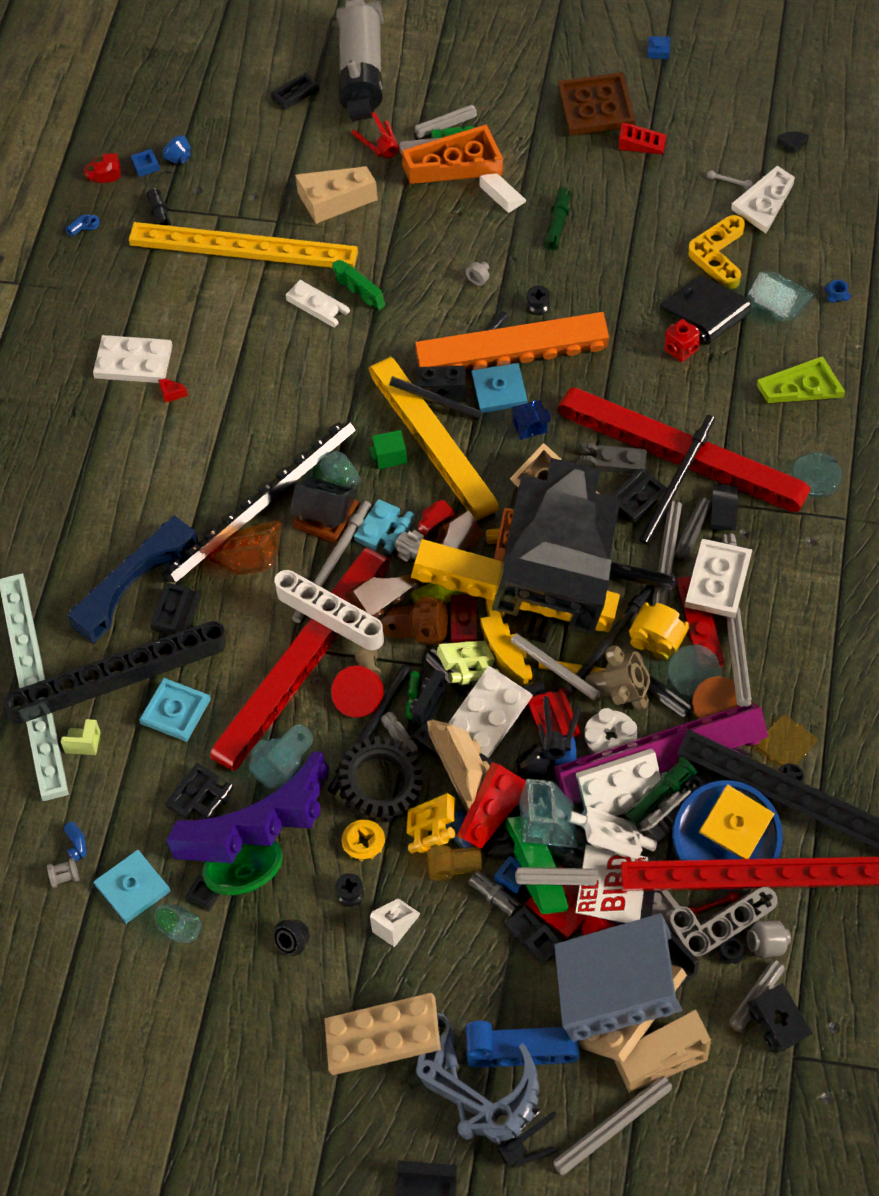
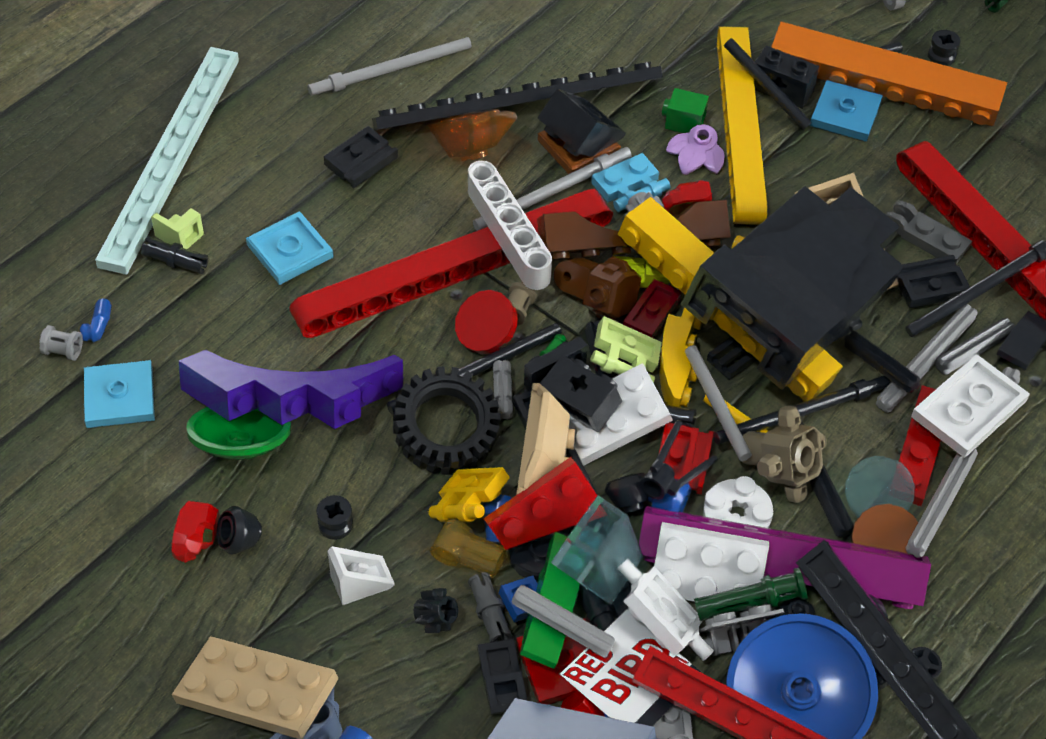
camera: 25 degrees right, 5 degrees down
black beam [4,621,226,724] -> none
dark blue arch [67,515,198,644] -> none
clear light blue rock [154,903,202,943] -> none
black plate [165,763,234,820] -> none
black tile [185,875,220,912] -> none
clear light blue piece [249,724,313,789] -> none
clear light blue rock [320,451,360,488] -> none
yellow gear [342,820,385,862] -> none
clear blue brick [512,400,551,440] -> none
yellow brick [629,602,689,661] -> none
yellow plate [699,784,775,859] -> none
clear yellow piece [755,714,819,766] -> none
none -> black pin [141,236,208,275]
none -> red rock [172,501,220,562]
none -> light grey bar [308,37,472,96]
none -> black gear [413,588,458,633]
none -> black brick [540,355,622,432]
none -> lavender plate [666,124,725,175]

